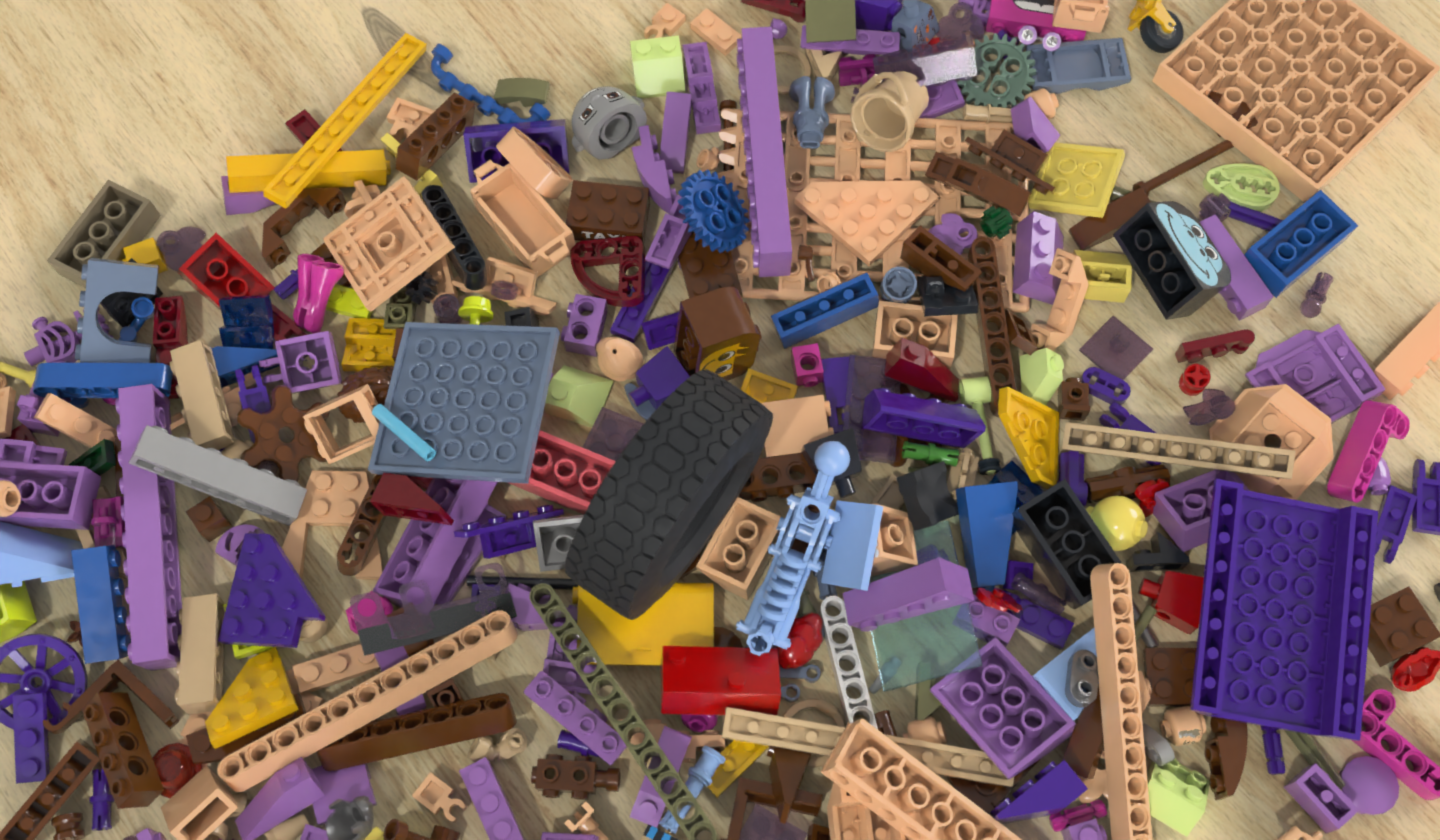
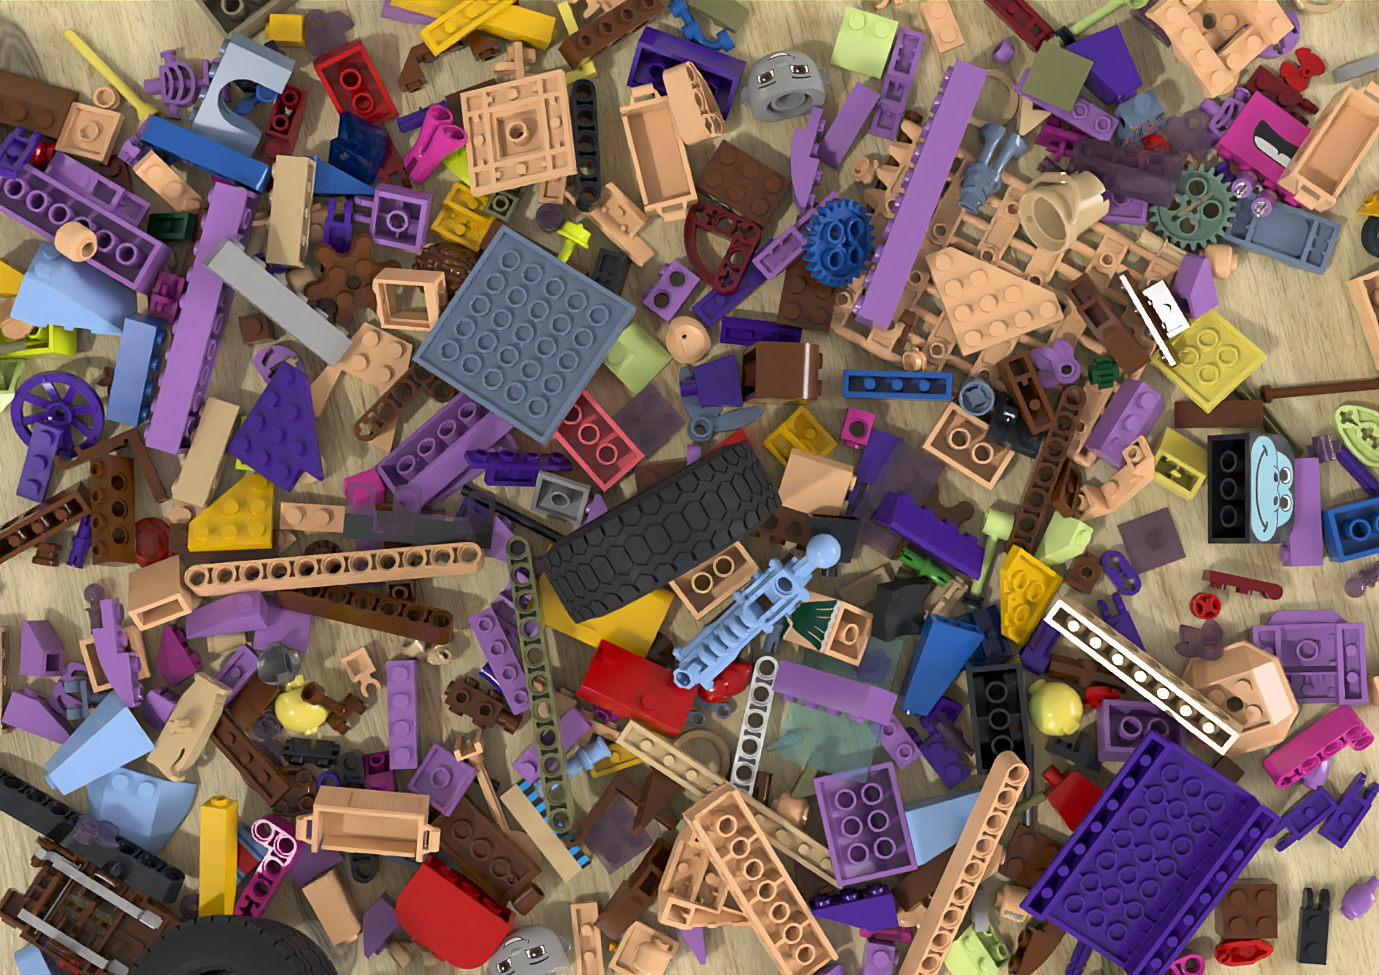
camera: 25 degrees right, 20 degrees up
dark red slope [370,473,454,525] -> none
medium azure piece [372,404,436,461] -> none
black gear [405,271,439,305] -> none
tile [491,281,518,300] -> none
light blue tile [821,500,883,591] -> none
dark red slope [885,337,959,402] -> none
red piece [975,587,1022,613] -> none
flat silver plate [1065,650,1099,708] -> none

